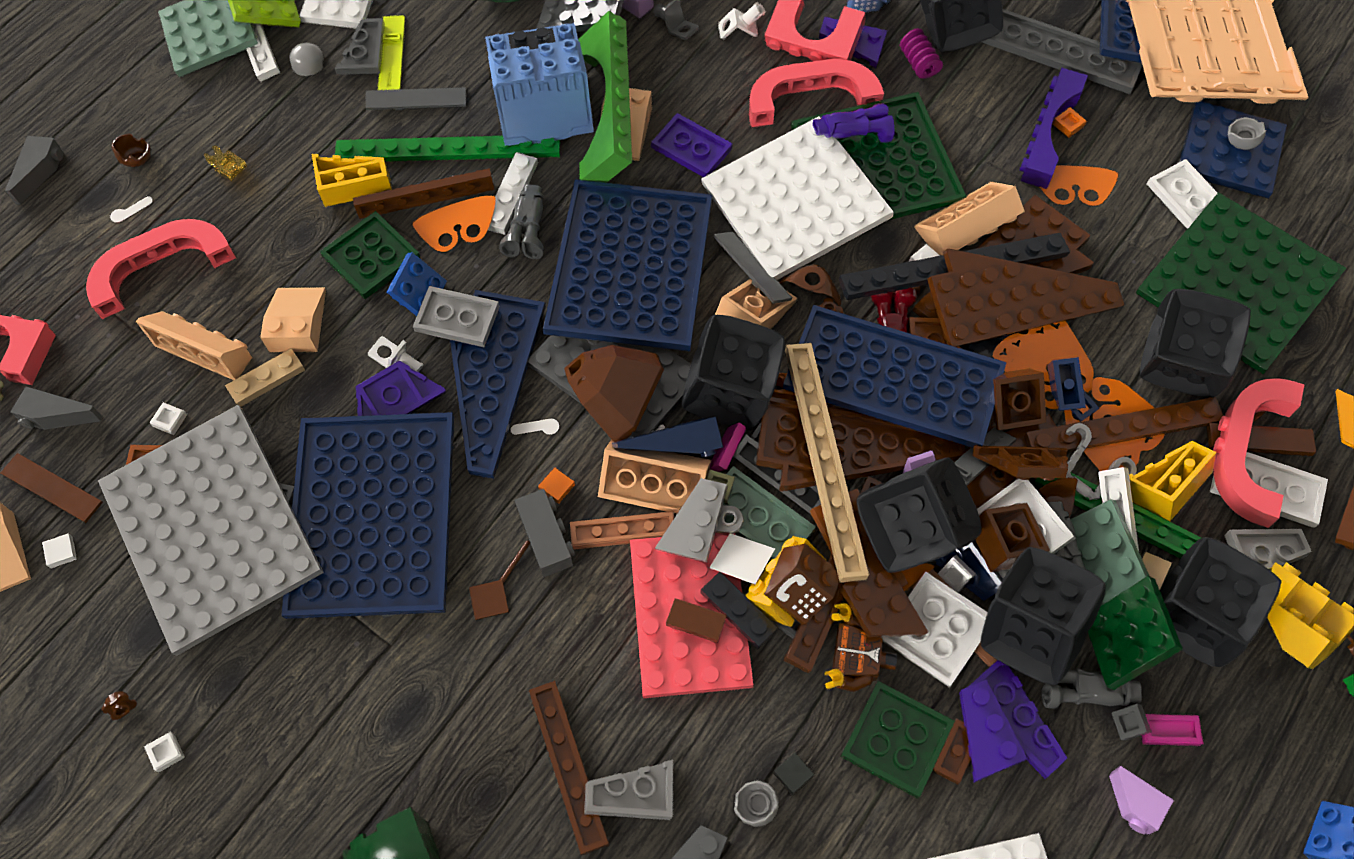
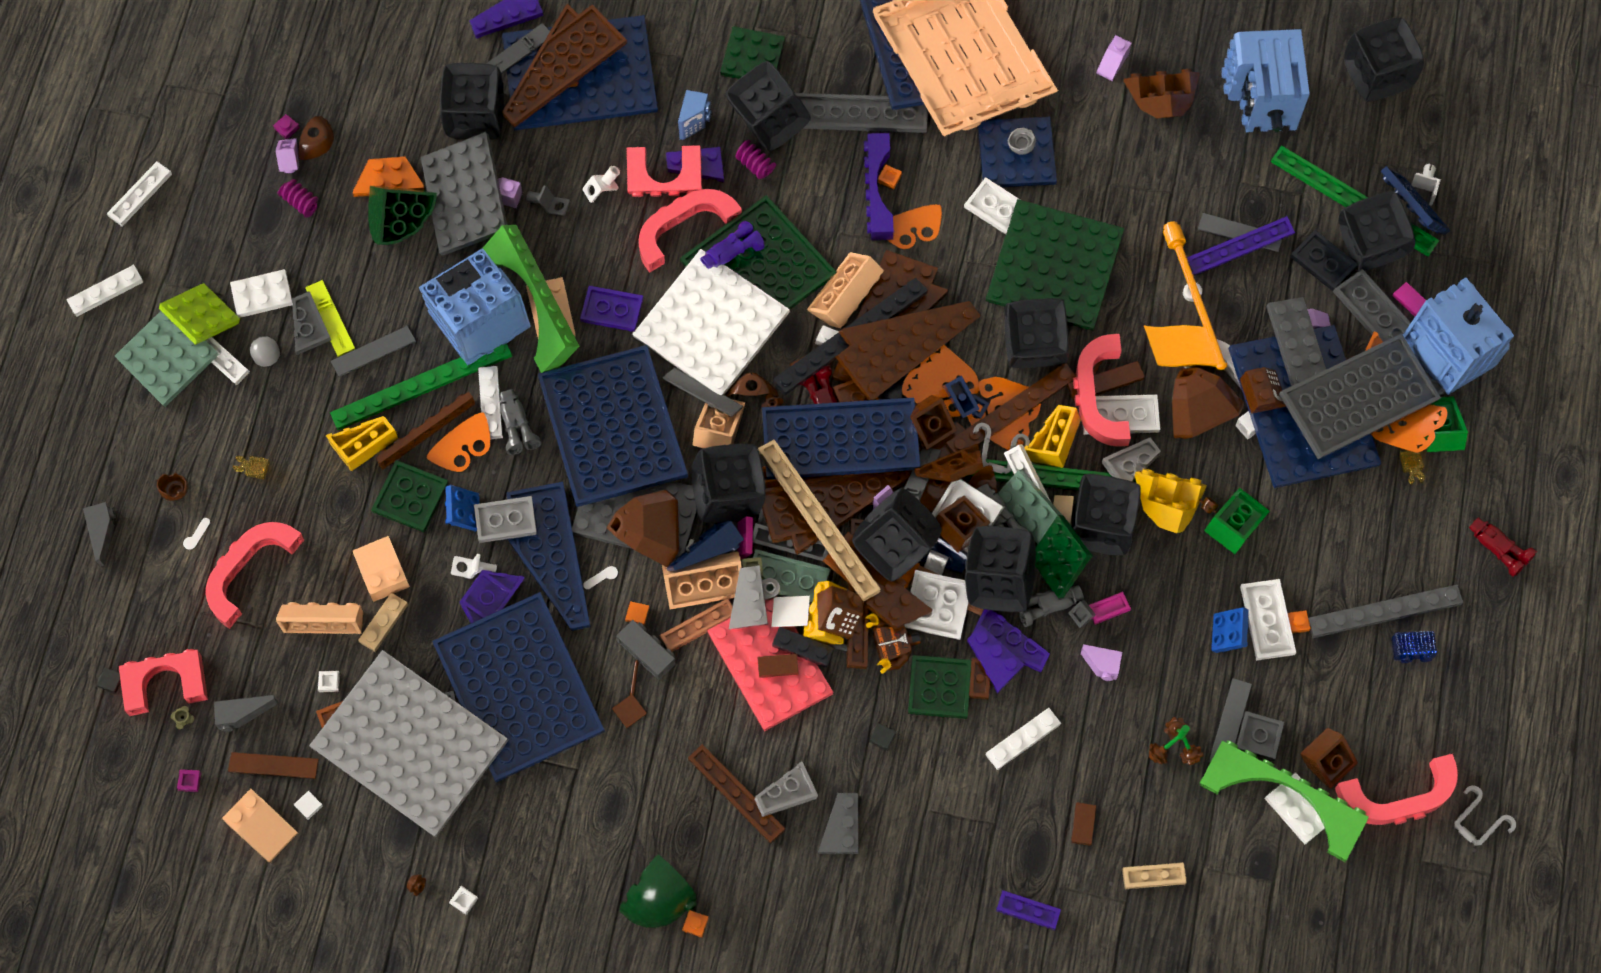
camera: 25 degrees left, 5 degrees up
light grey hair [734,780,778,827] -> none

